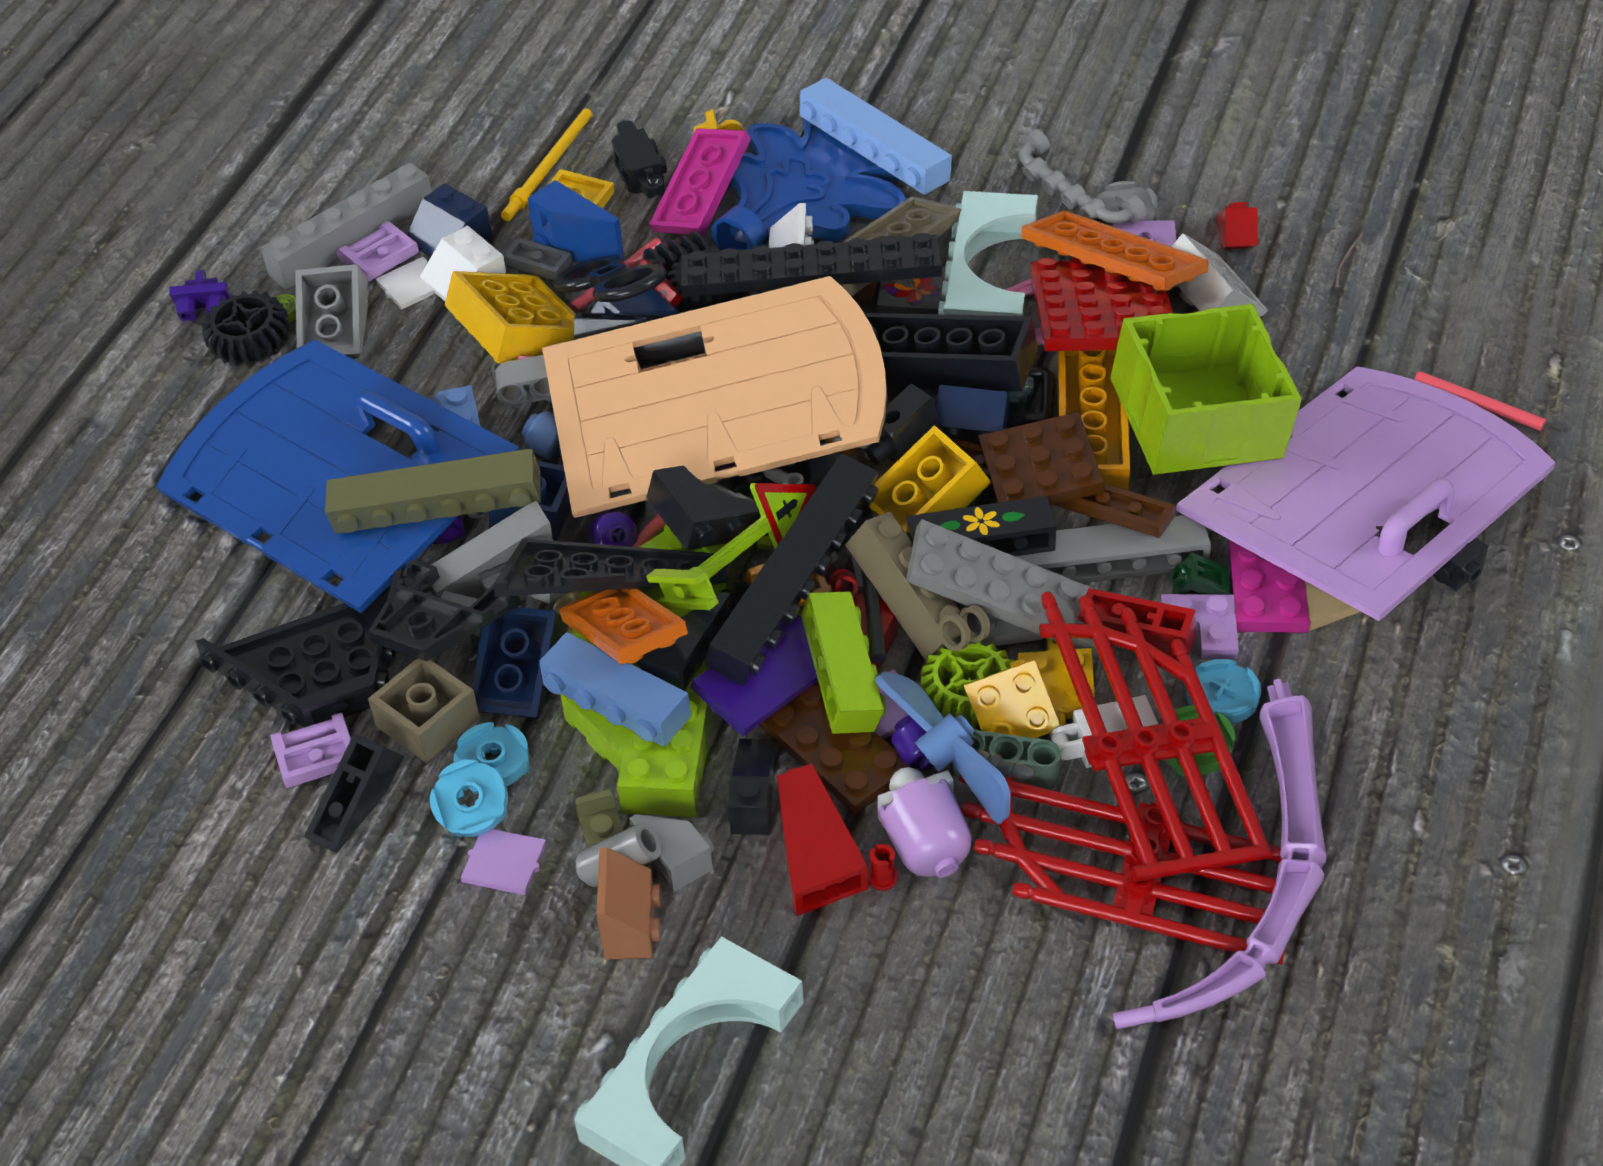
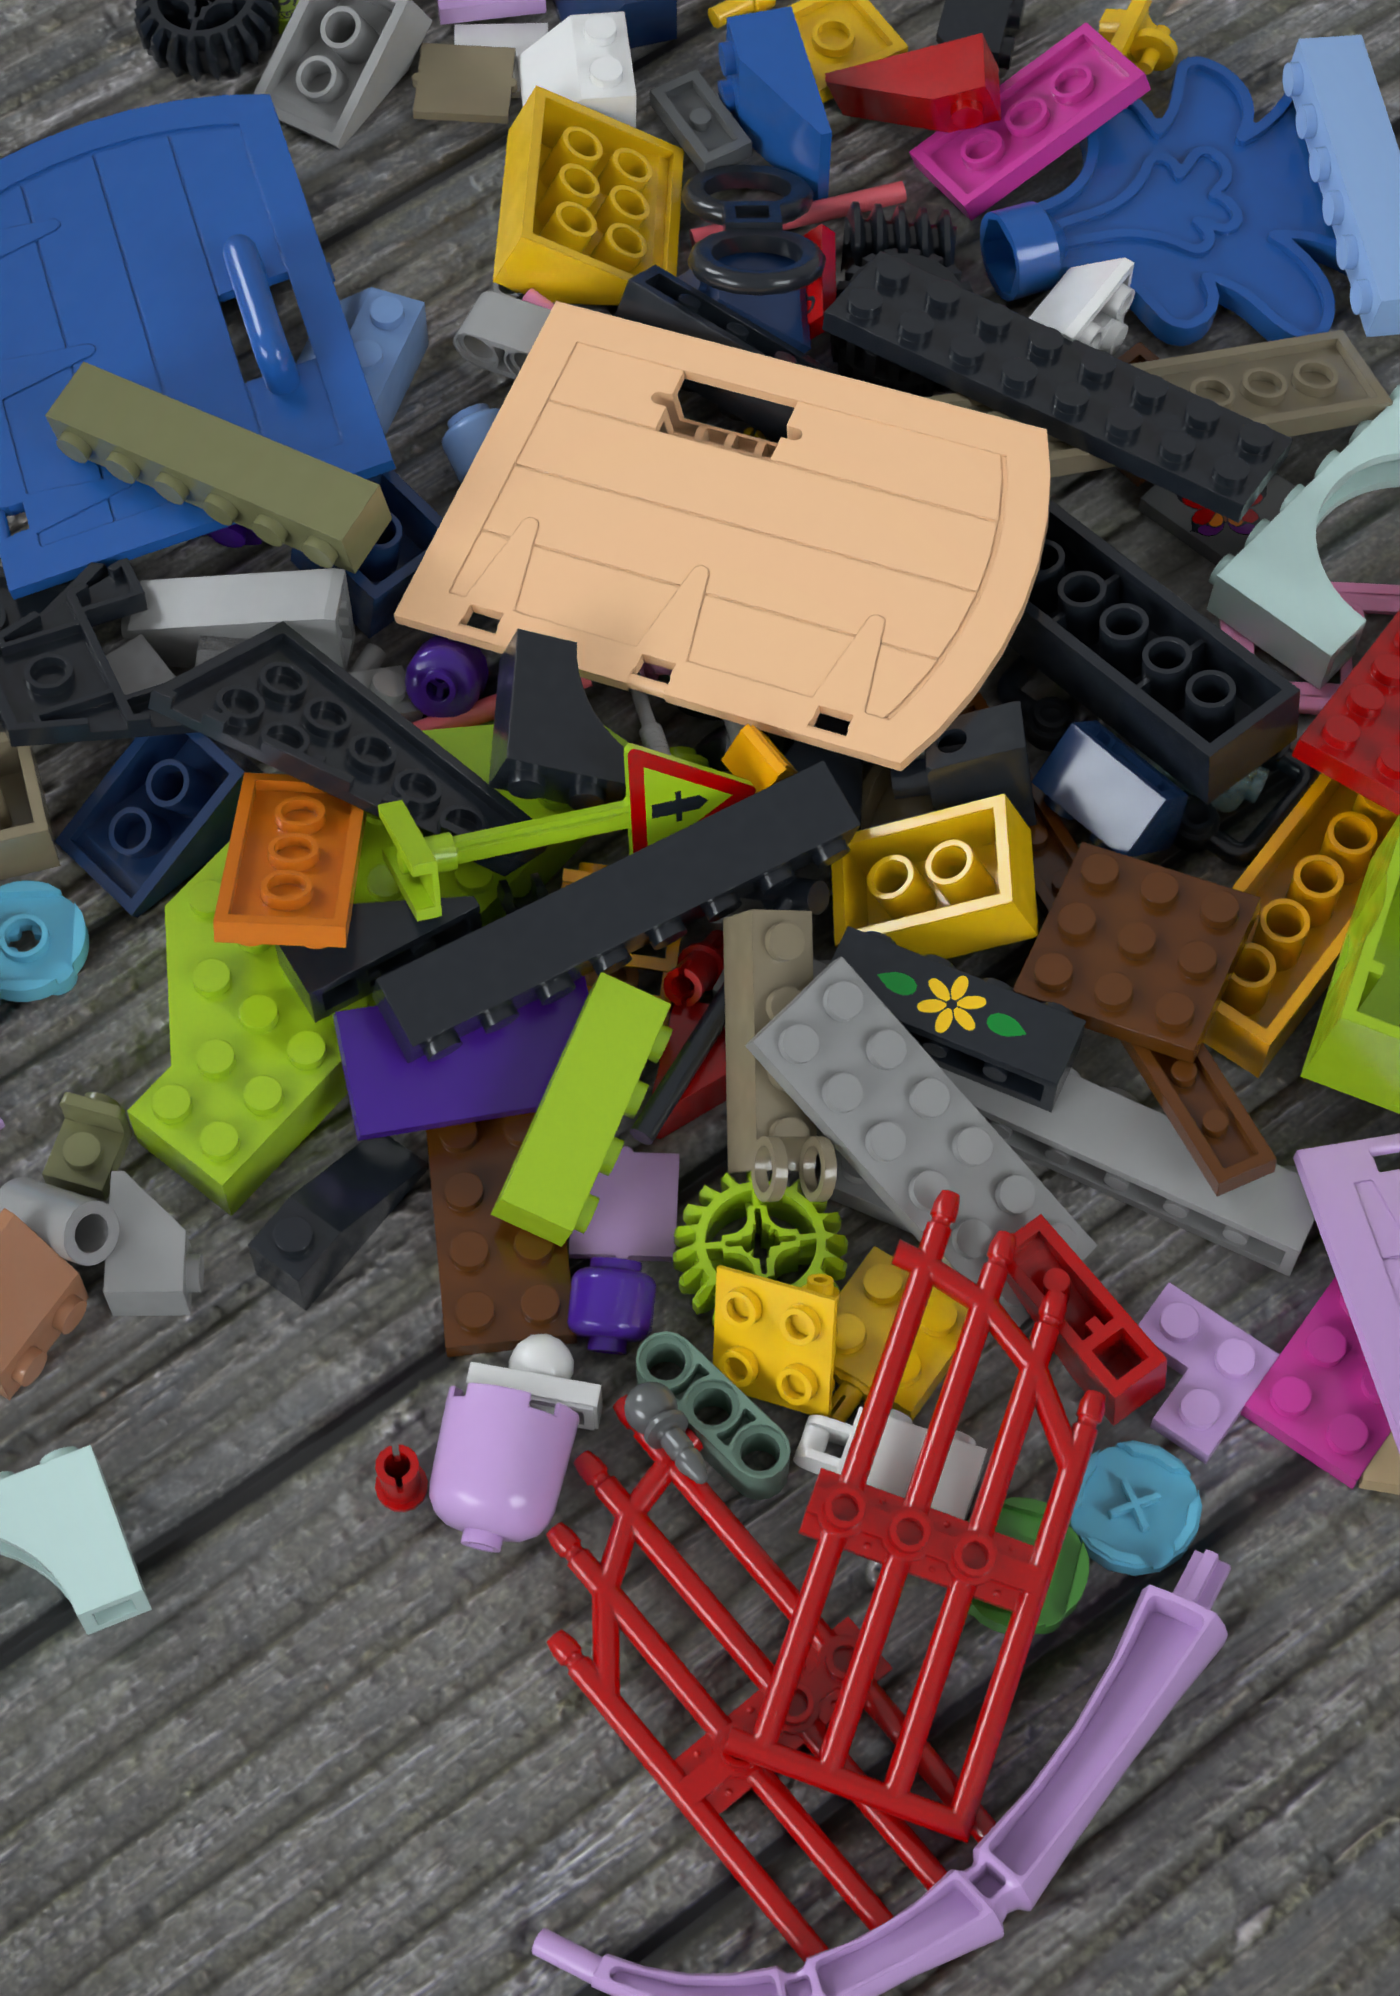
camera: 30 degrees right, 15 degrees up
medium blue brick [539,632,691,747] -> none
red slope [777,763,869,916] -> none
medium blue piece [875,672,1011,824] -> none
dark green bracket [1171,552,1229,595] -> none
none -> dark tan piece [412,43,518,124]
none -> light orange slope [721,724,798,794]
none -> red slope [825,33,1001,133]

